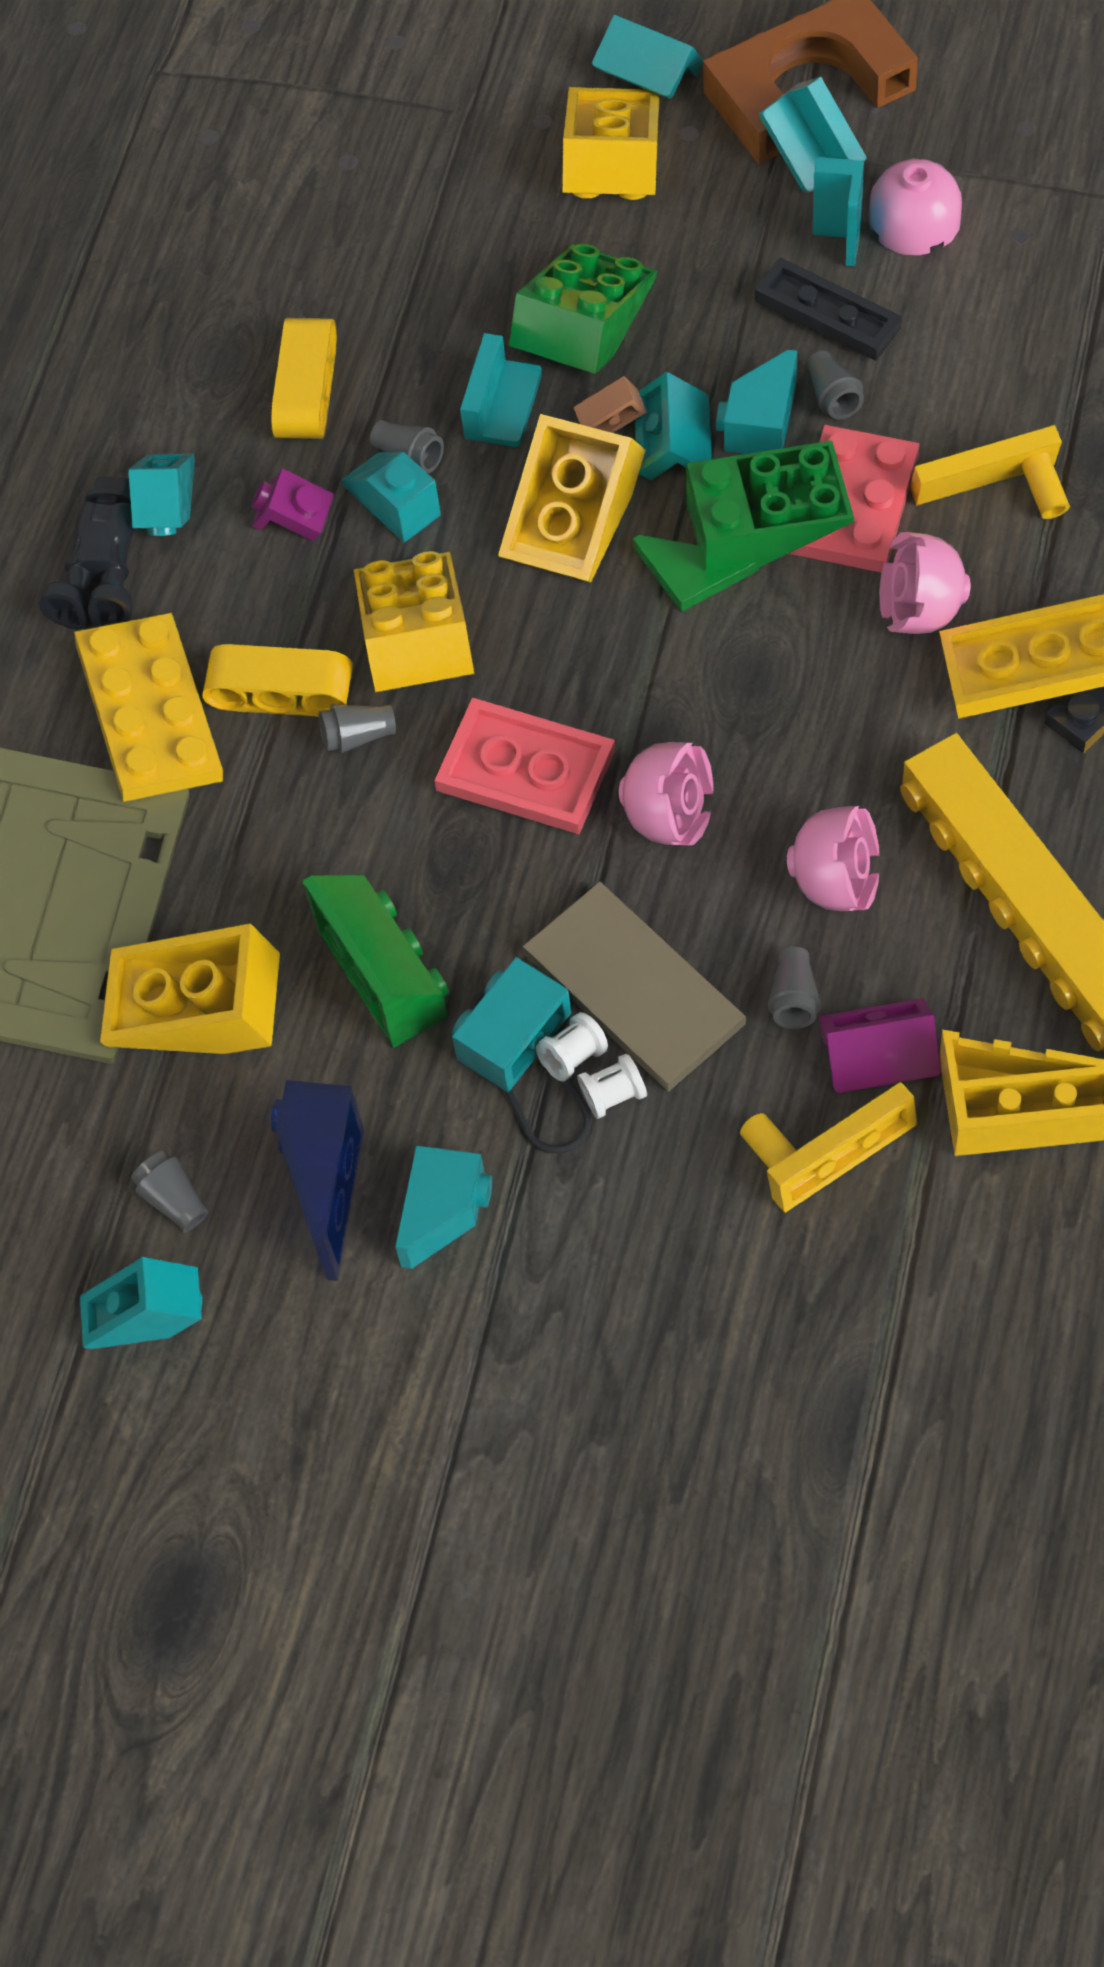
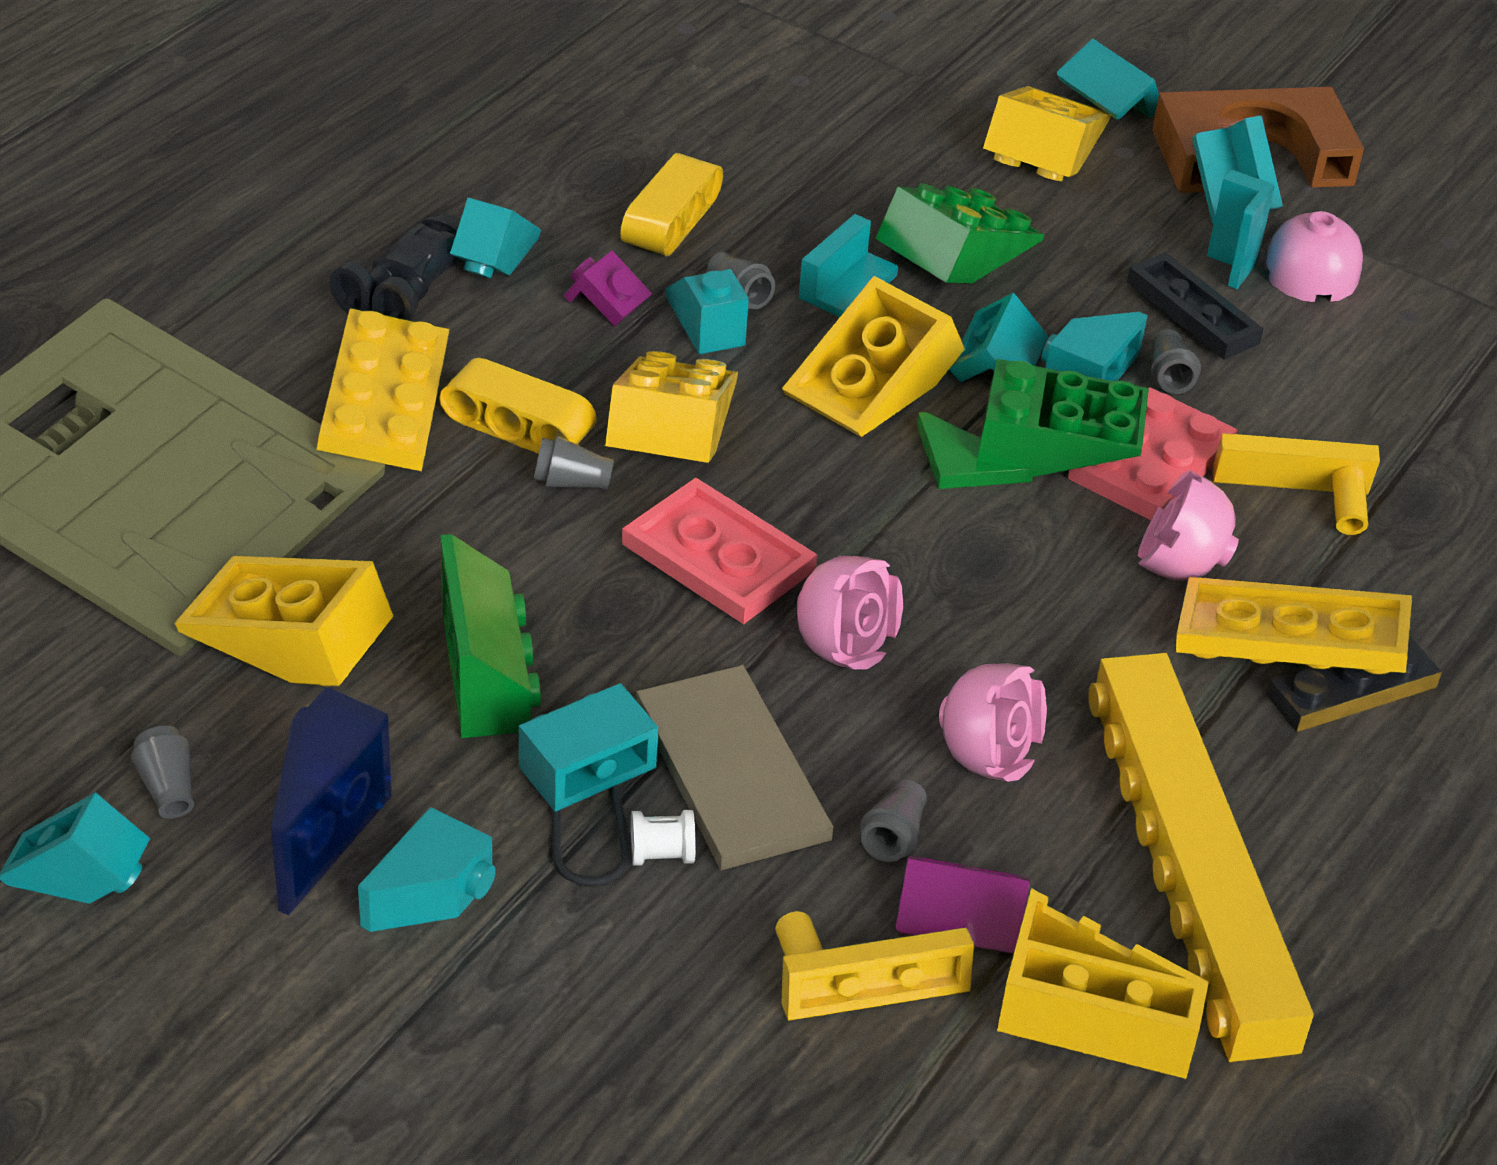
camera: 10 degrees right, 20 degrees down
white bush [536,1012,608,1082] -> none
nougat piece [574,376,647,433] -> none

